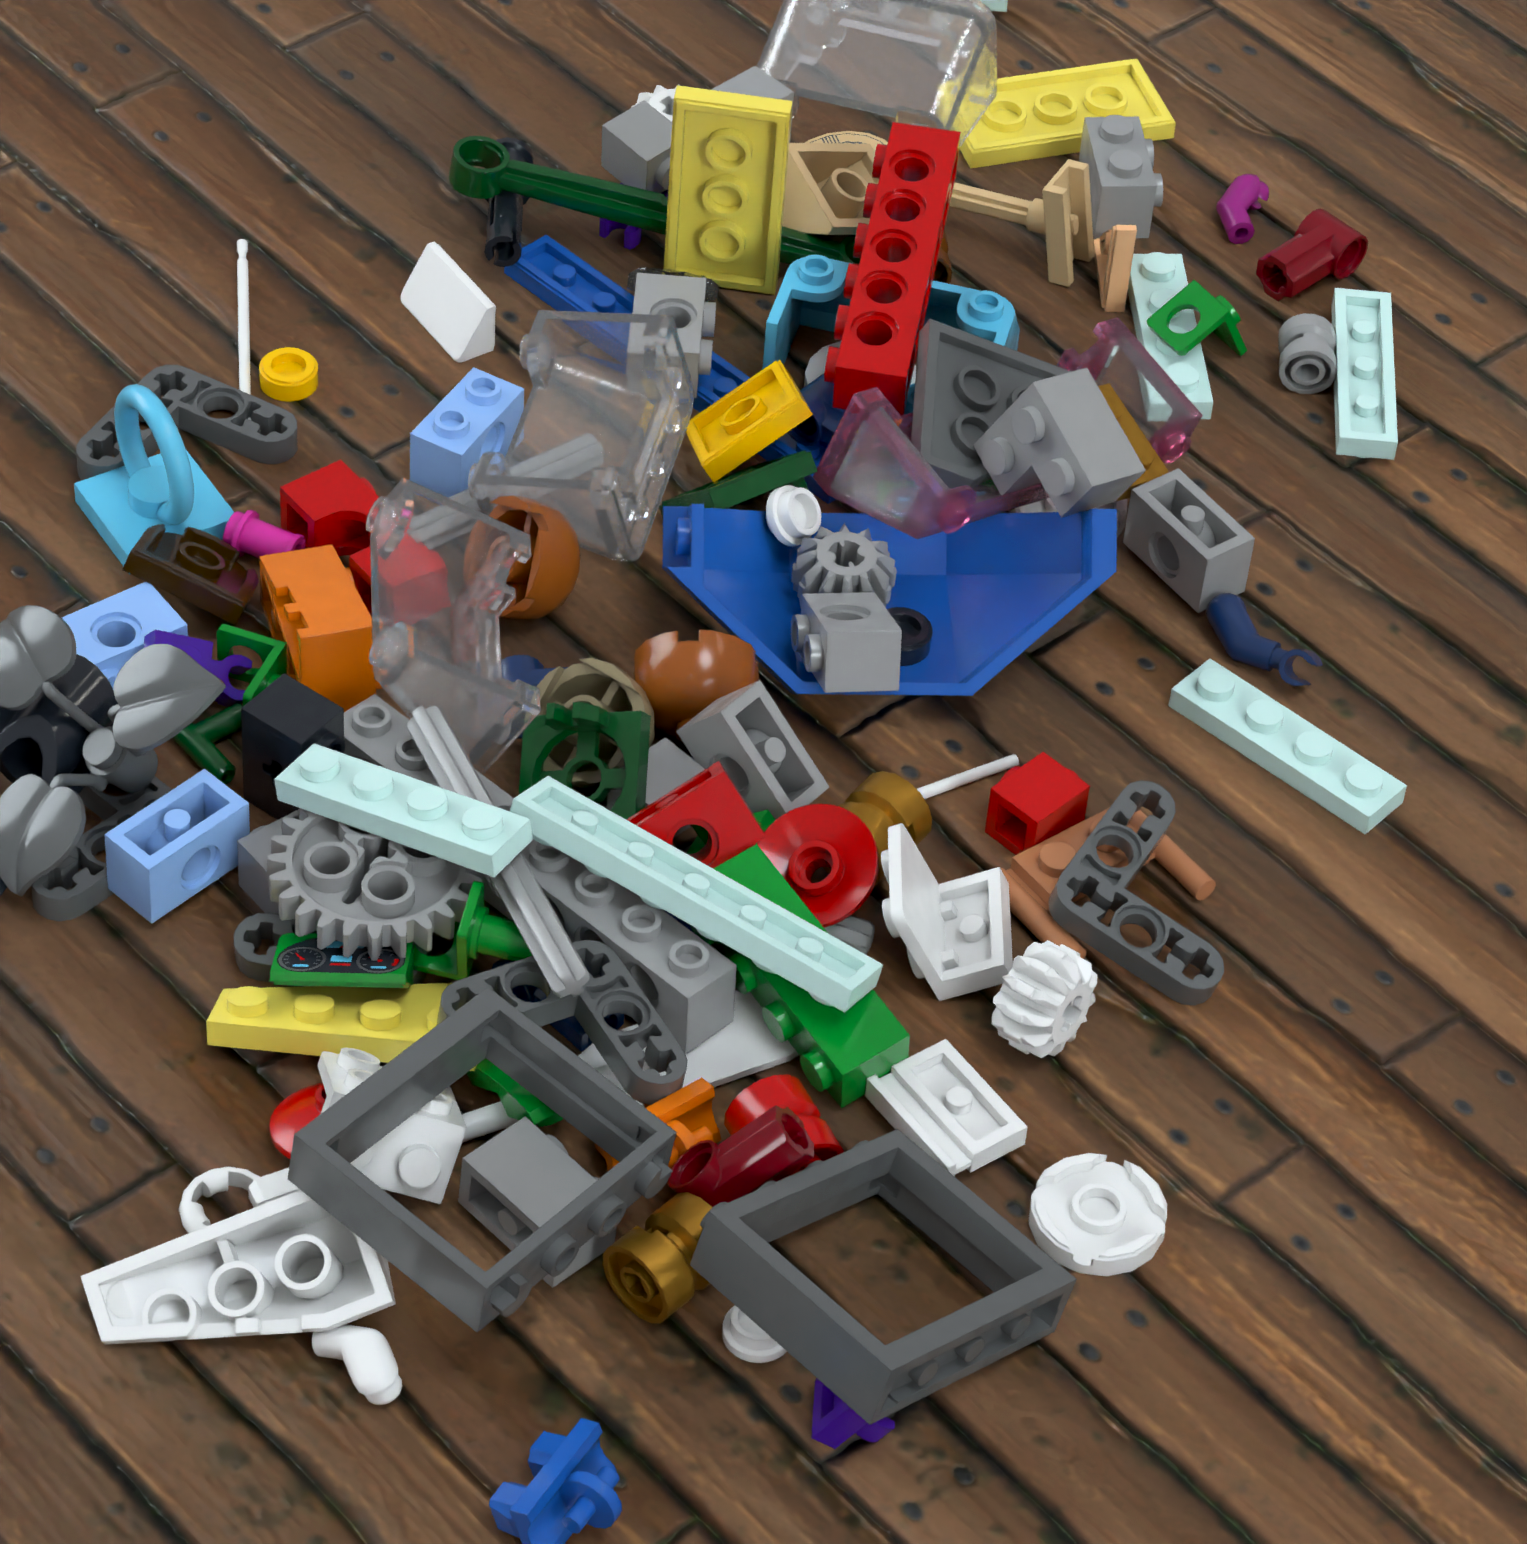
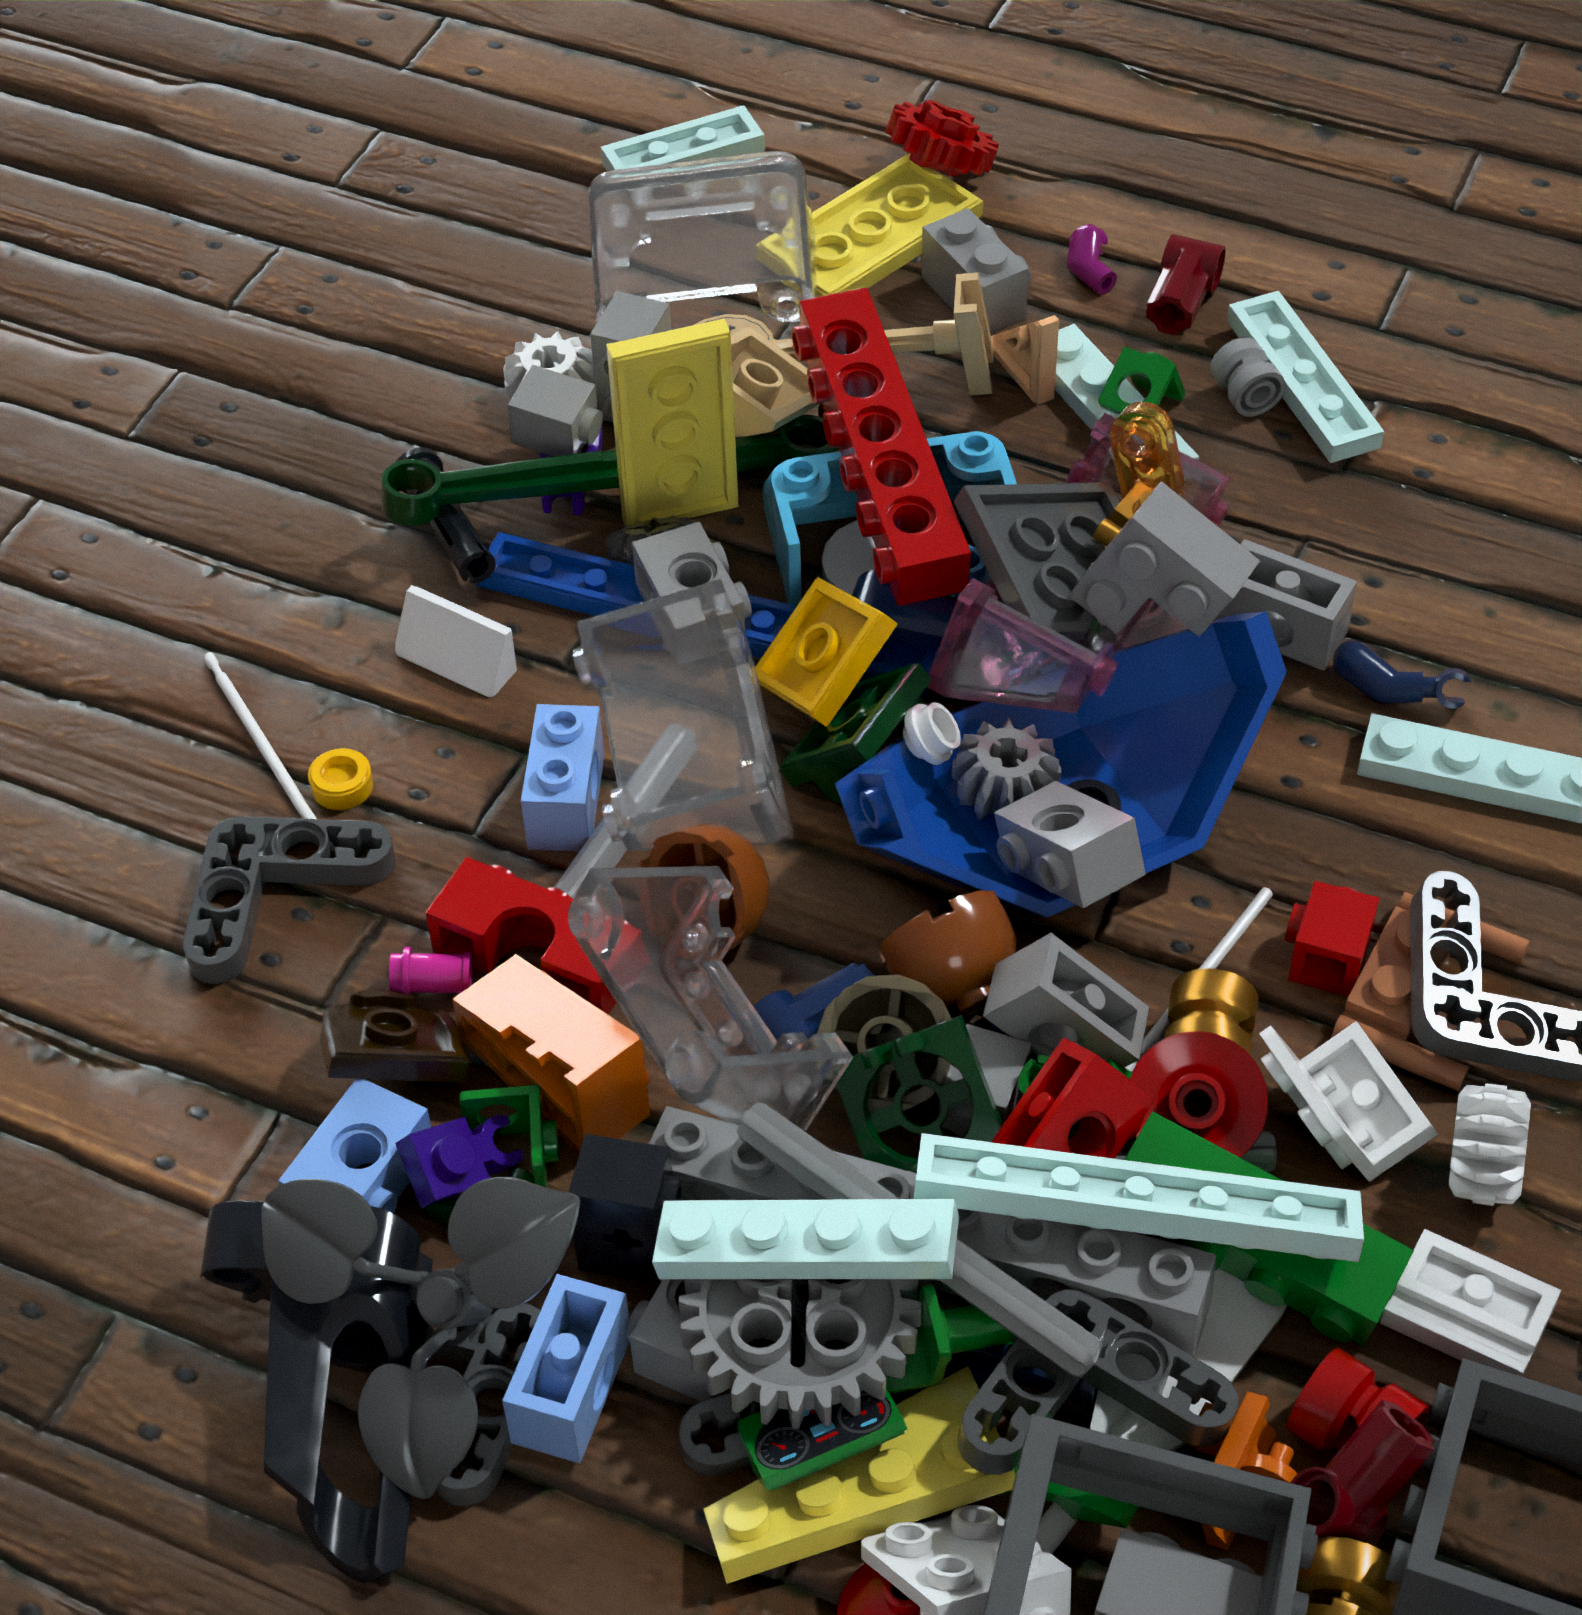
camera: 20 degrees left, 5 degrees up
medium azure tile [74,384,234,574] -> none
none -> red gear [885,100,999,177]
none -> clear orange plate [1110,402,1185,499]

